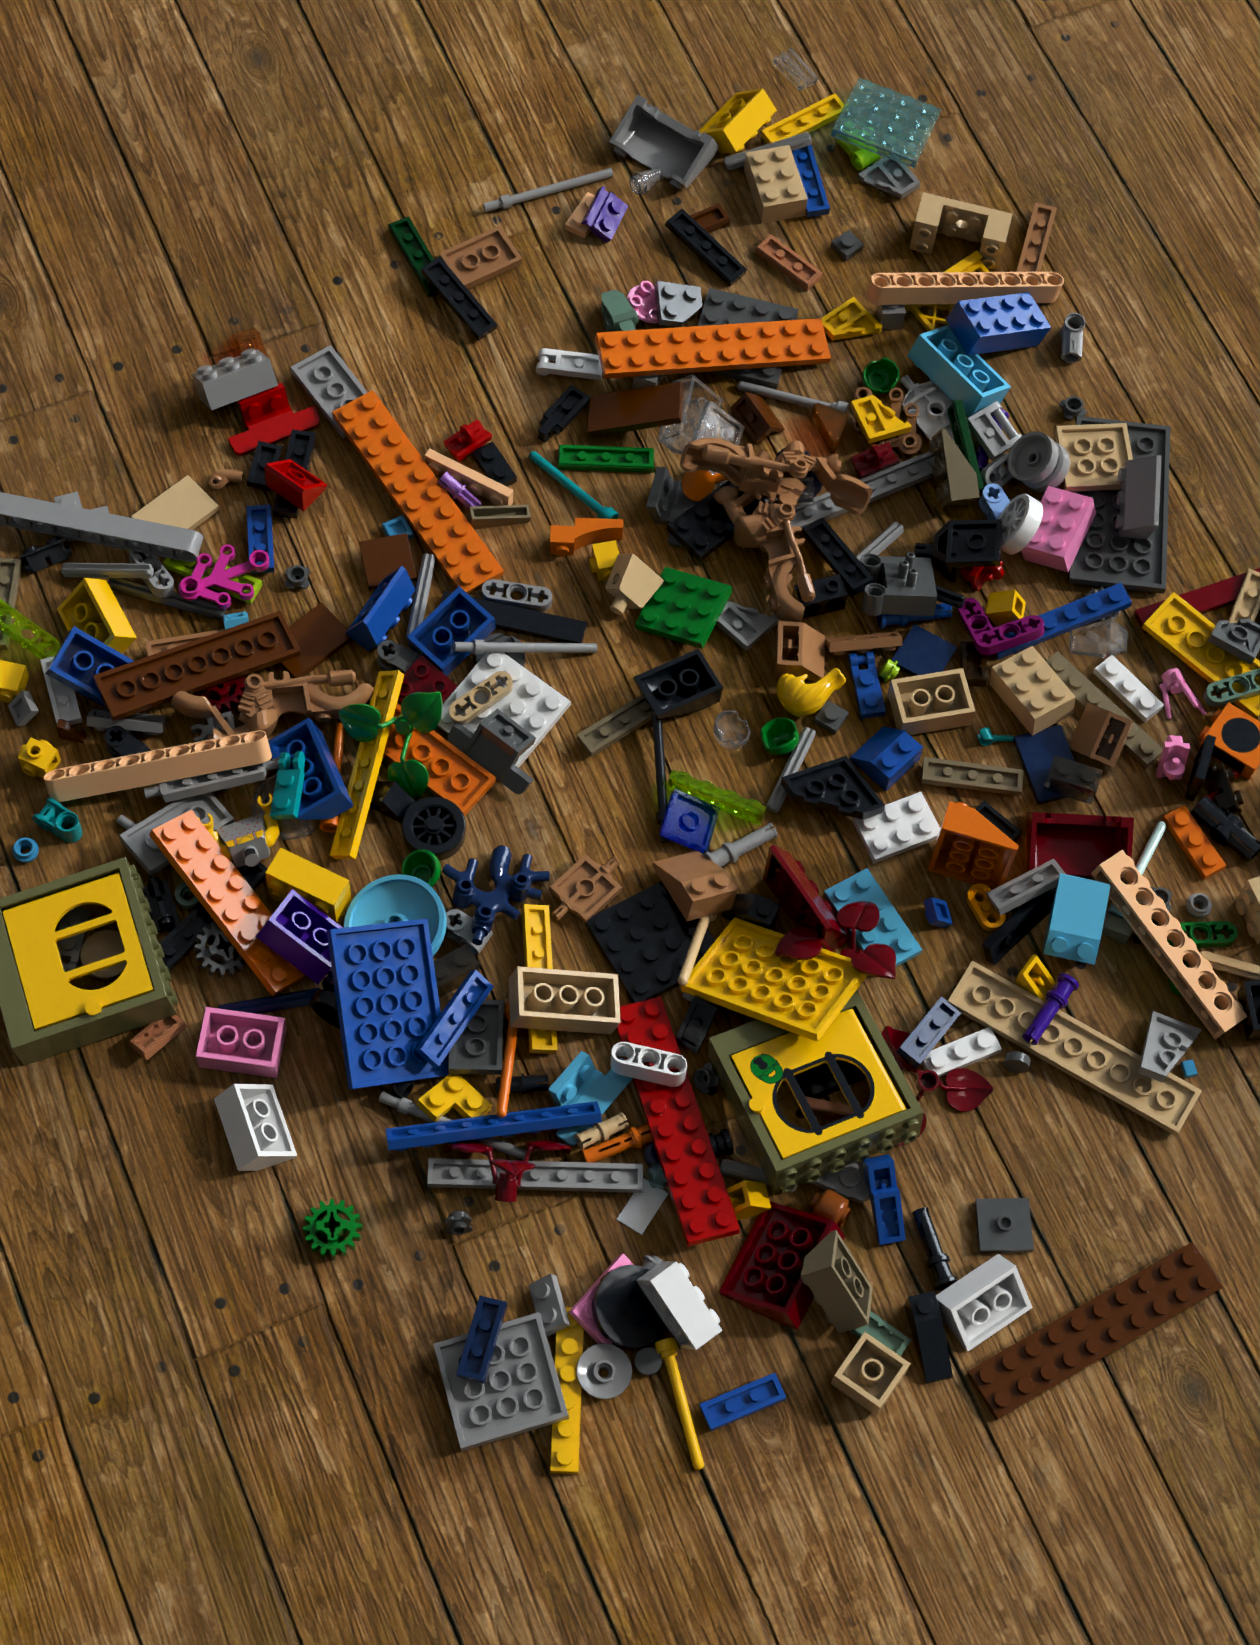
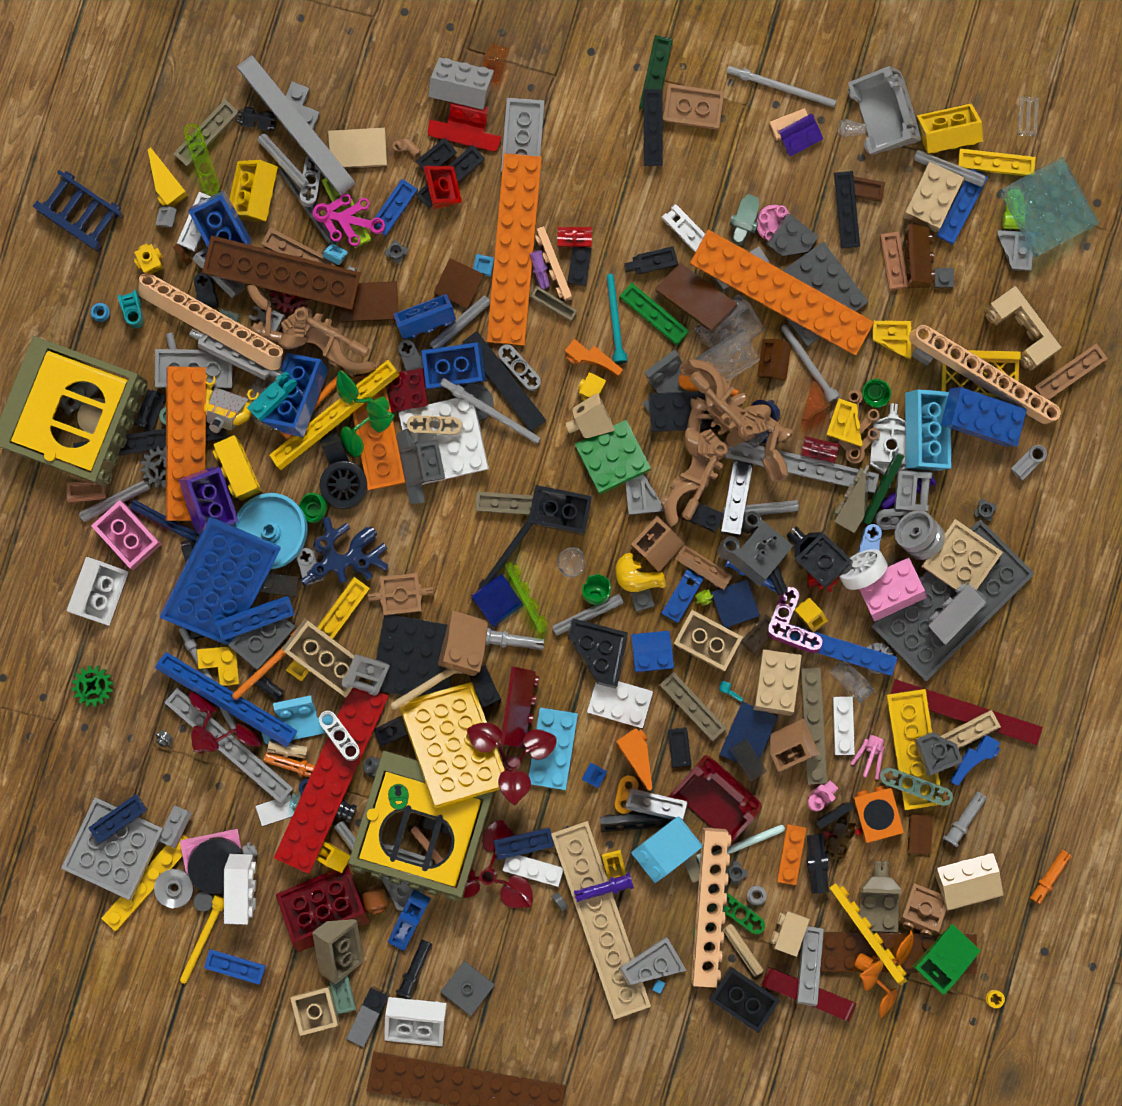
camera: 50 degrees right, 20 degrees up
none -> light grey axle [79,480,150,522]
none -> light grey plate [342,654,390,696]
none -> reddish brown slope [904,224,935,289]

